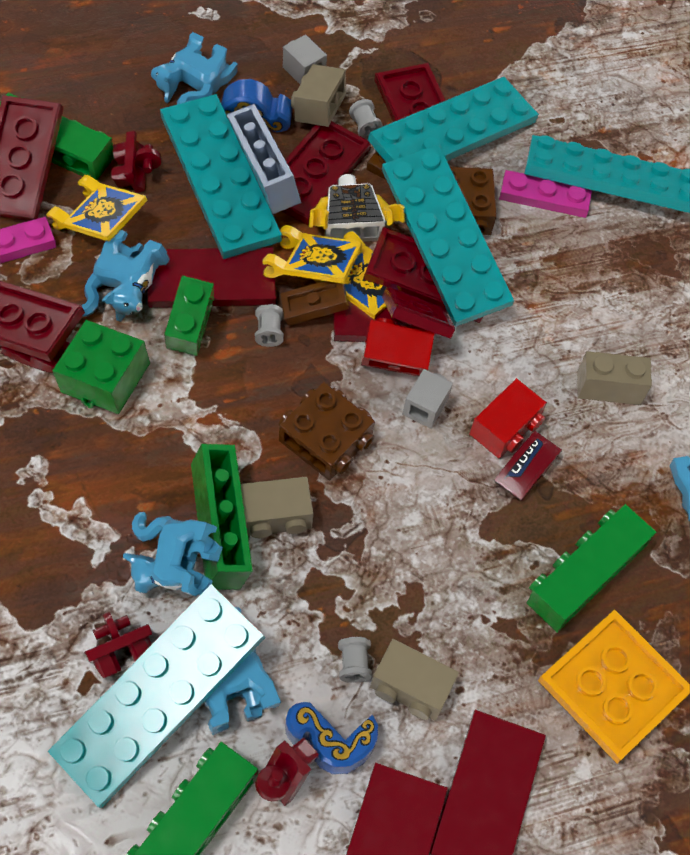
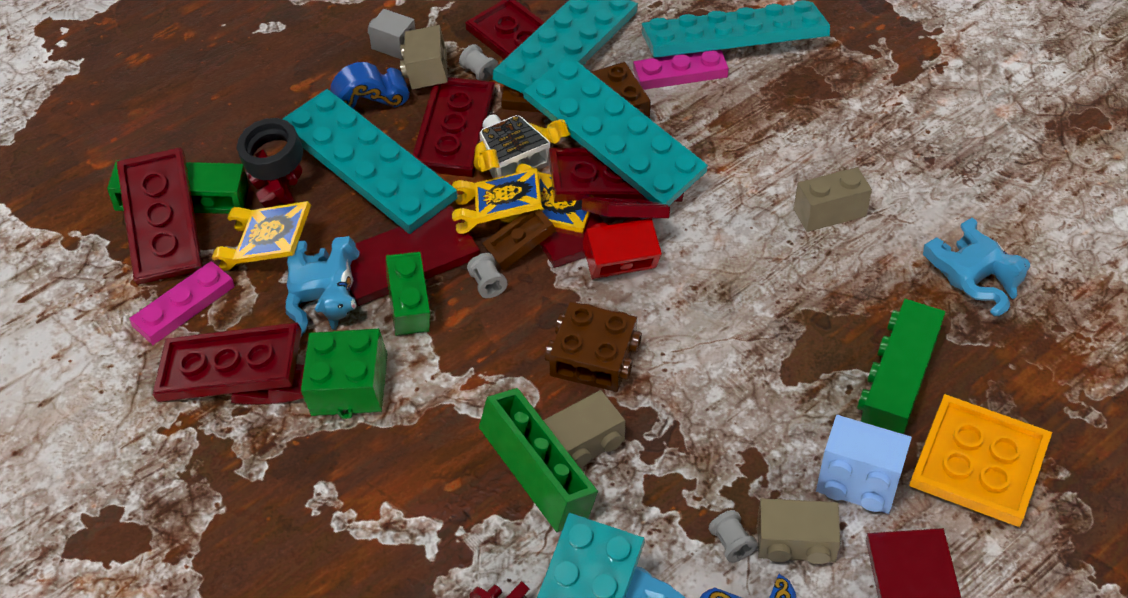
camera: 15 degrees left, 10 degrees down
dark azure animal [123,512,223,596] -> none
dark azure animal [151,32,238,104] -> none
sand blue brick [227,104,301,214] -> none
light grey brick [402,369,453,429] -> none
red brick [469,378,547,459] -> none
dark red slope [494,431,562,502] -> none
none -> black tyre [236,118,303,180]
none -> light blue brick [816,415,912,514]

